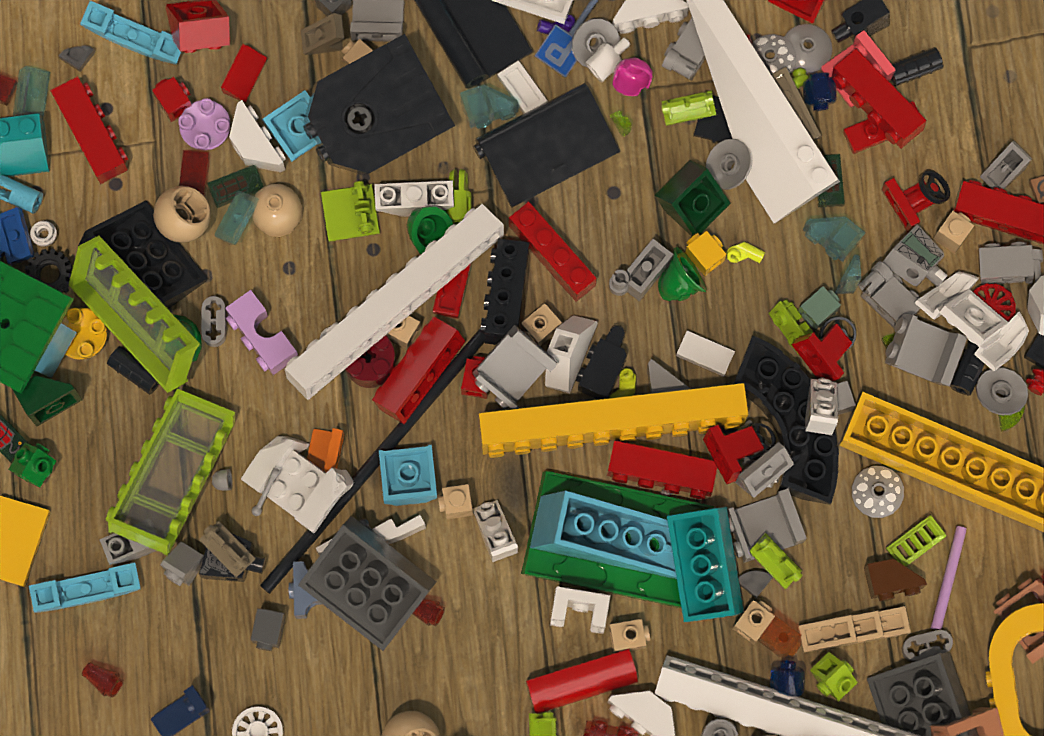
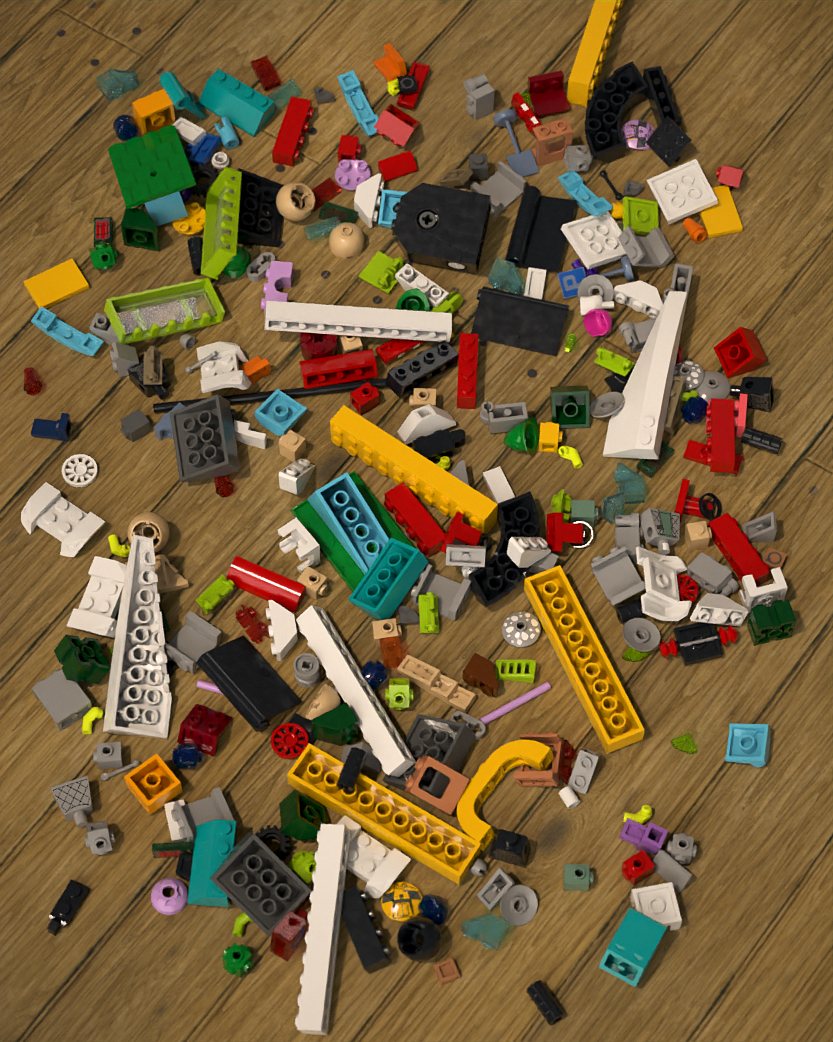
camera: 45 degrees right, 15 degrees down
light grey panel [473,325,557,409] -> none

